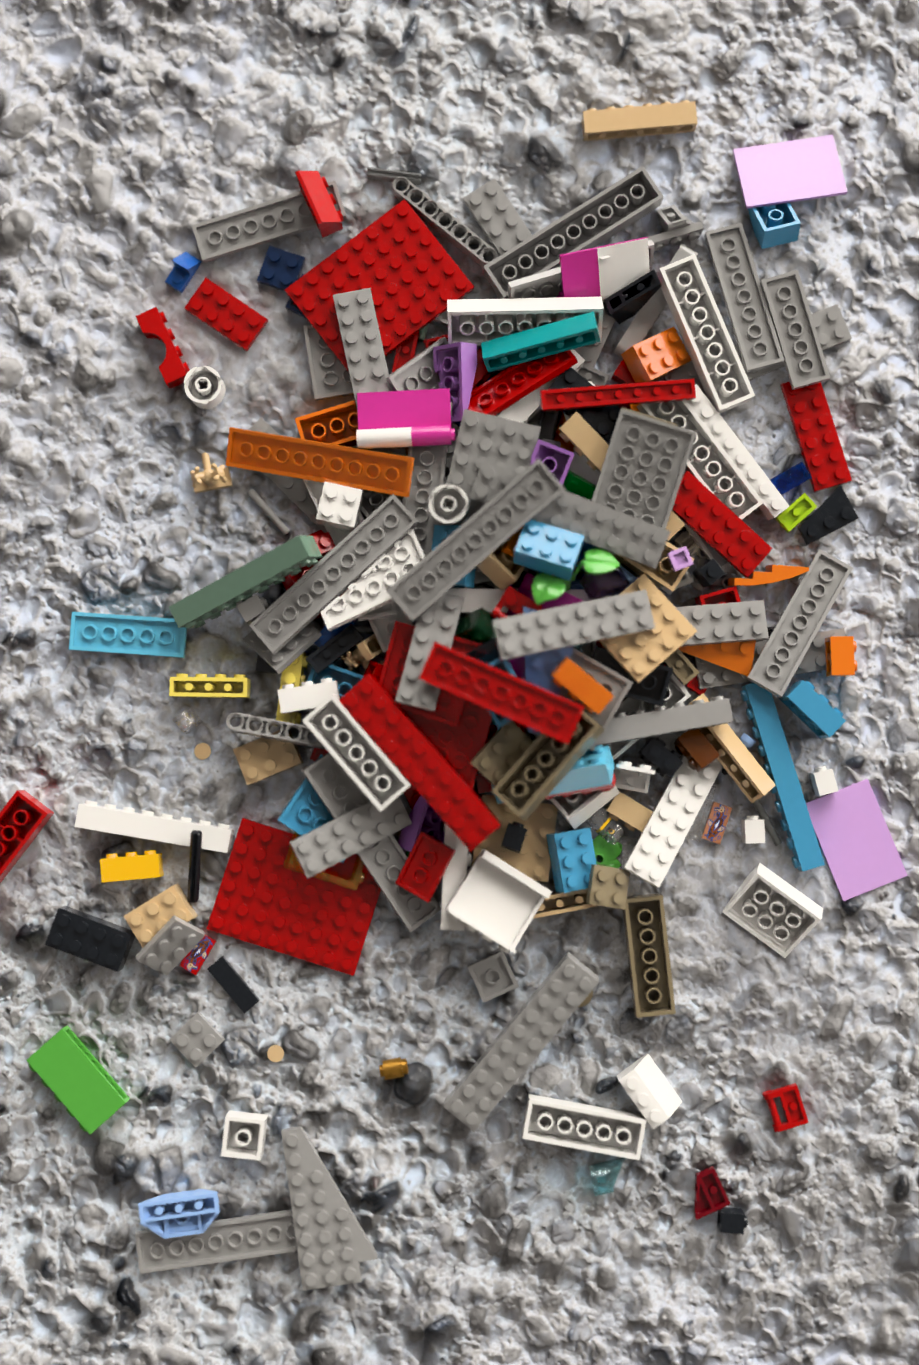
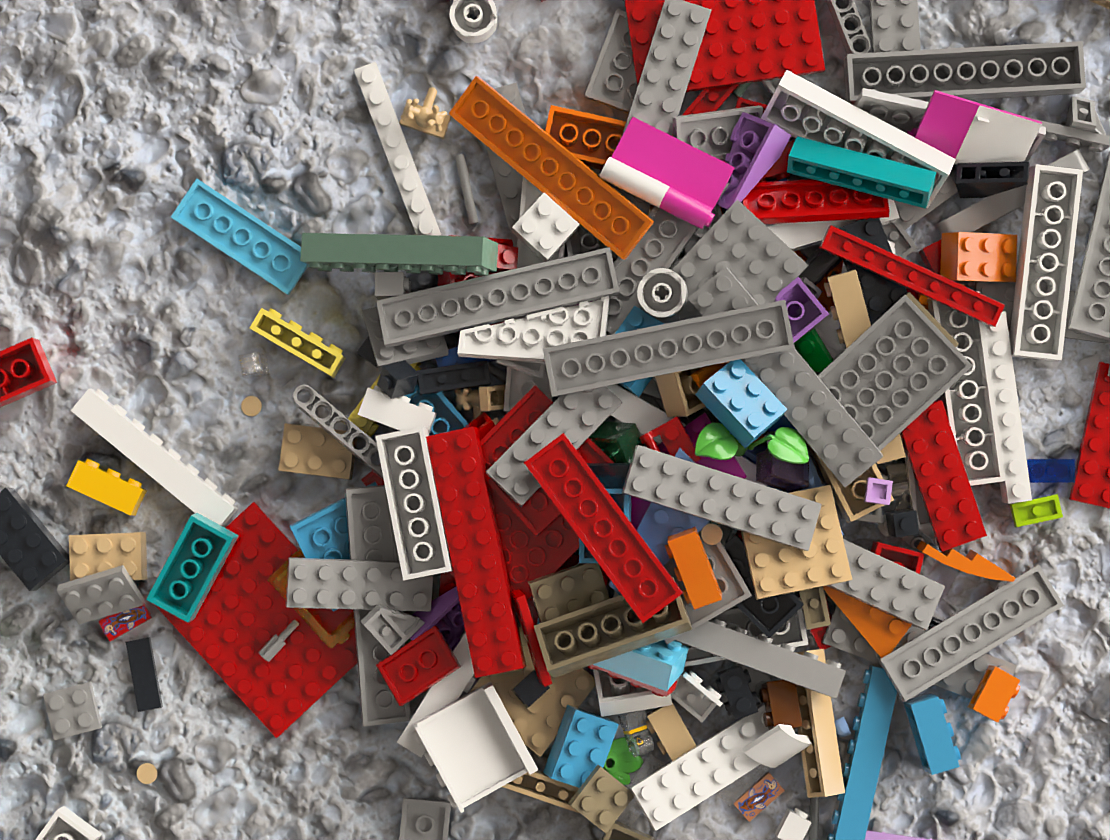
camera: 30 degrees right, 0 degrees up
black axle [187,830,202,903] -> none
black wing [798,485,858,545] -> none
white brick [809,766,838,796] -> none
none -> teal brick [146,513,239,623]
none -> light grey axle [259,620,299,662]
none -> white plate [354,62,442,236]
none -> light grey wing [360,605,425,655]
none -> black brick [377,360,419,399]
none -> red tile [511,589,552,687]
none -> tan sticker [701,524,723,545]
none -> white slope [742,724,811,768]

